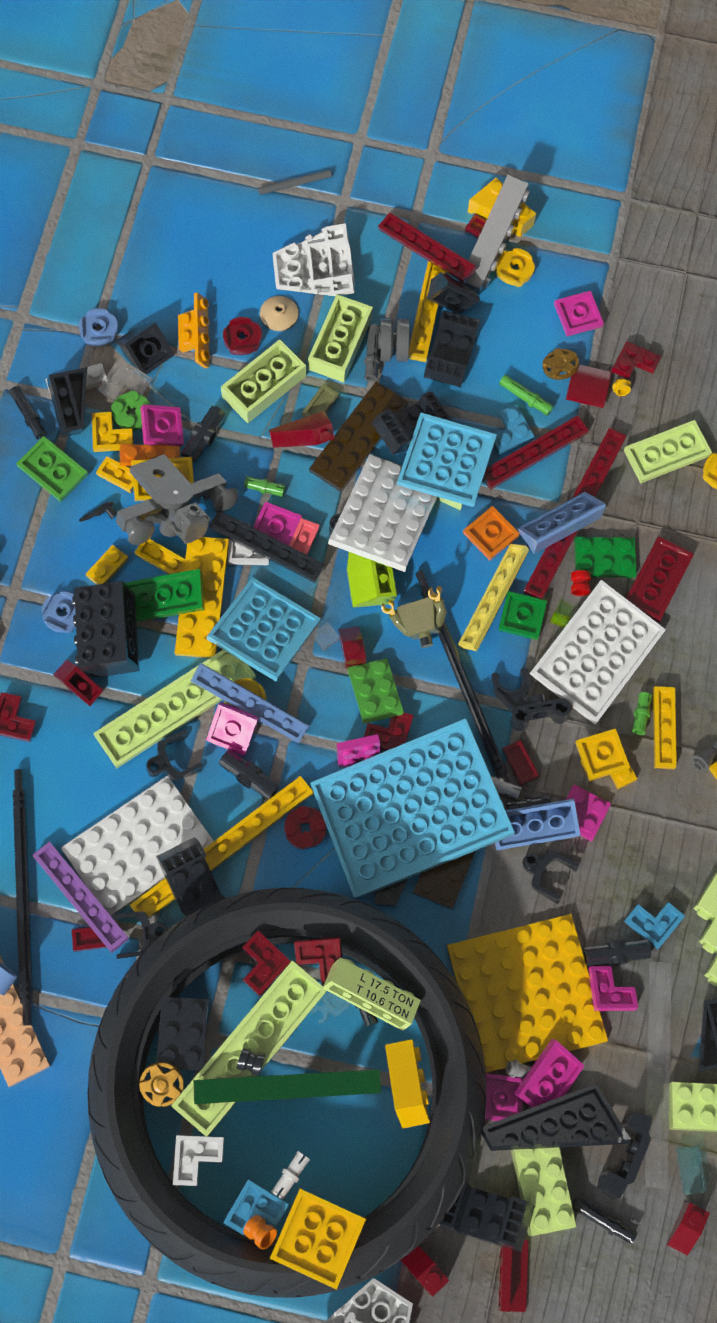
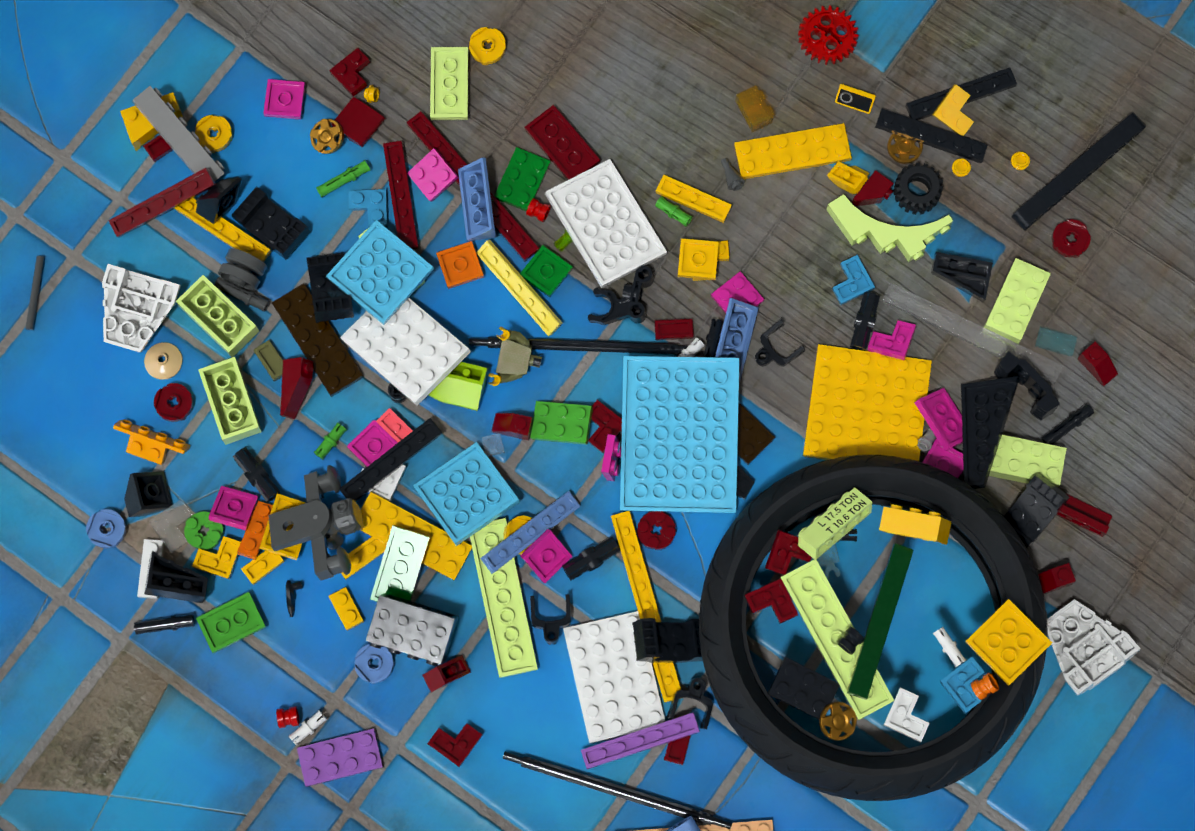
camera: 60 degrees left, 5 degrees up
none -> dark pink plate [407,148,459,202]

